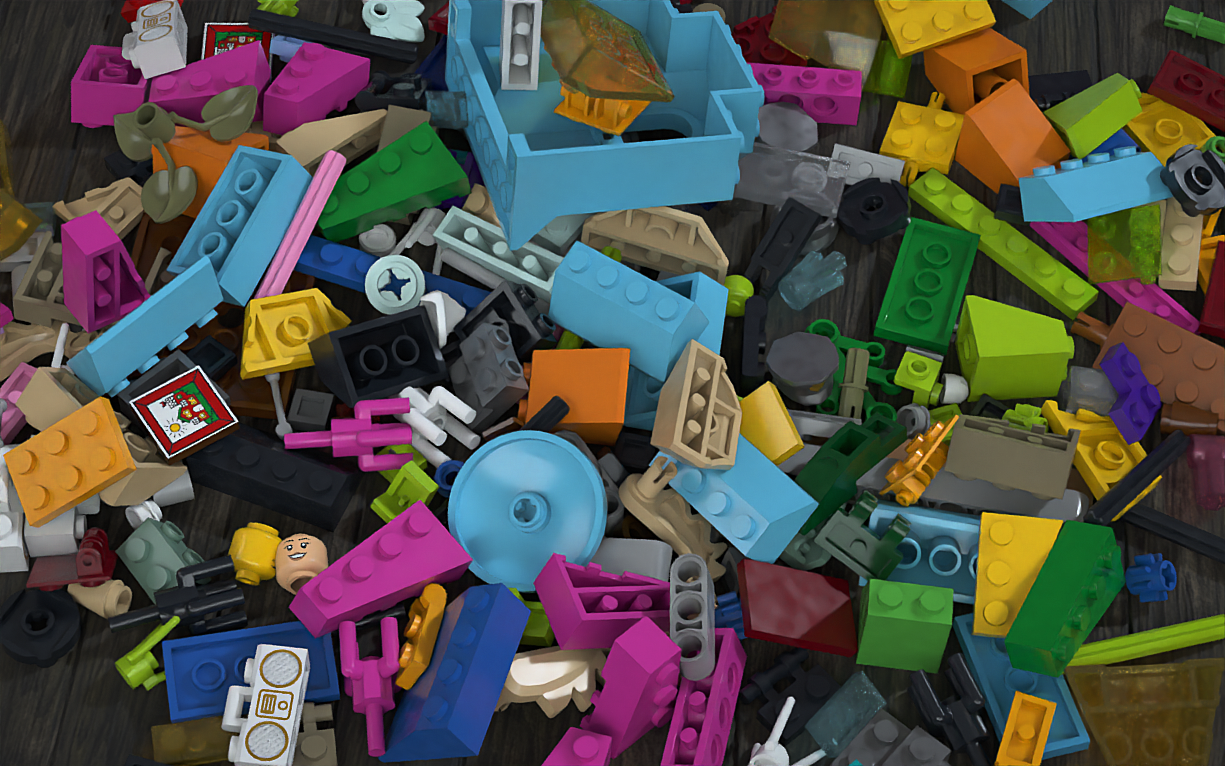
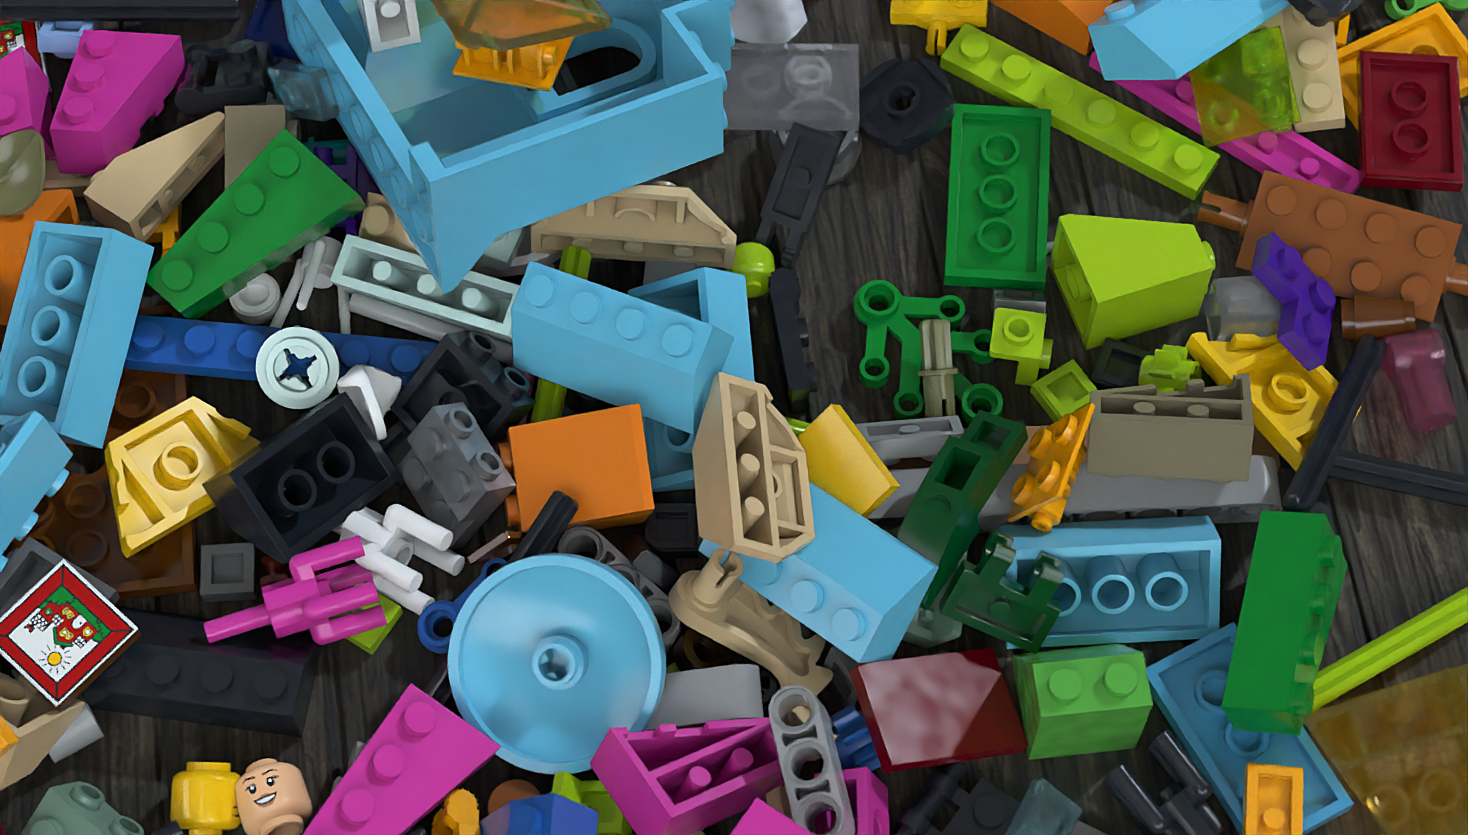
camera: 10 degrees left, 10 degrees up
white plate [125,499,162,530] -> none
black tile [185,335,238,382] -> none
bright pink axle [254,150,346,299] -> none
light grey hinge [265,372,293,439] -> none
lime bracket [370,460,440,523] -> none
flat silver hat [765,332,839,406] -> none
clear light blue rock [778,251,847,312] -> none
light grey plate [826,143,905,185] -> none
light grey plate [896,403,930,440] -> none
white hinge [940,373,969,404] -> none
yellow wing [972,512,1064,638] -> none
black tile [994,183,1031,226] -> none
blue gear [1125,553,1177,603] -> none

